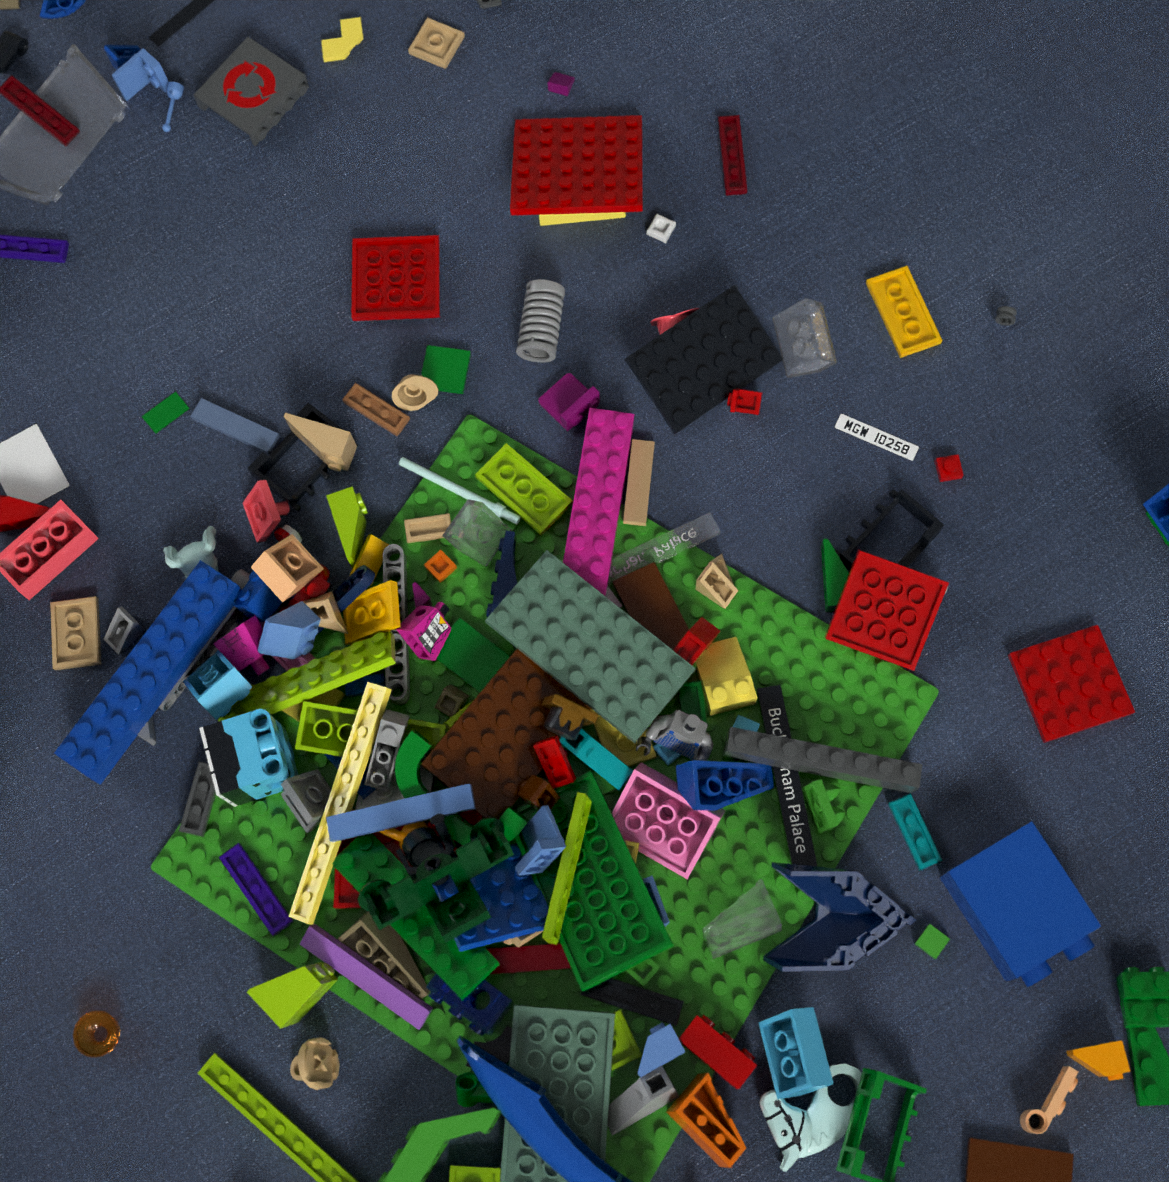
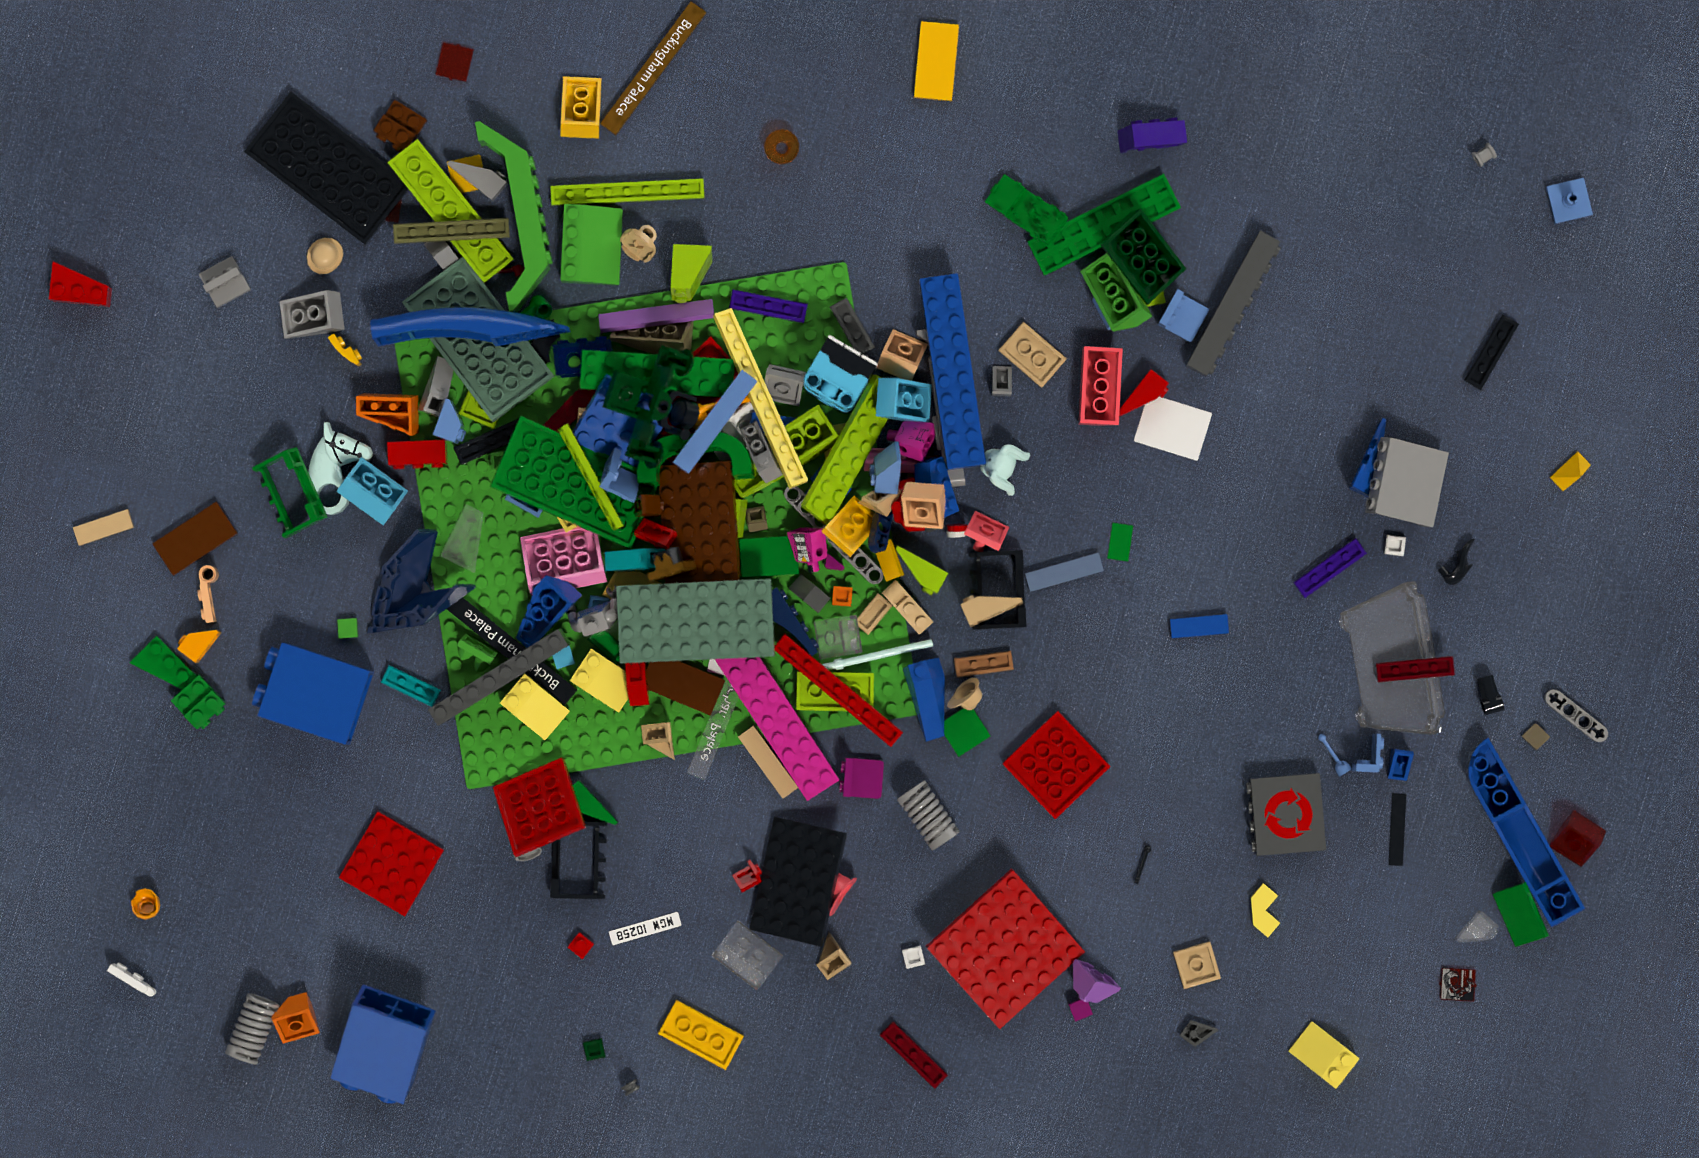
camera: 130 degrees right, 15 degrees up
none -> dark red hand [498,265,525,277]
none -> light yellow slope [500,674,570,740]
none -> bright green slope [561,204,623,285]
none -> dark green tile [583,1038,606,1061]
none -> red tile [774,634,903,747]
none -> dark grey slope [789,574,830,613]
none -> tan slope [816,931,852,980]
none -> light nougat slope [877,329,928,381]
none -> tan plate [882,580,933,635]
none -> blue wedge [903,658,945,742]
none -> medium lavender slope [1073,959,1121,1003]
none -> black hinge [1134,845,1151,884]
none -> blue tile [1170,614,1229,638]

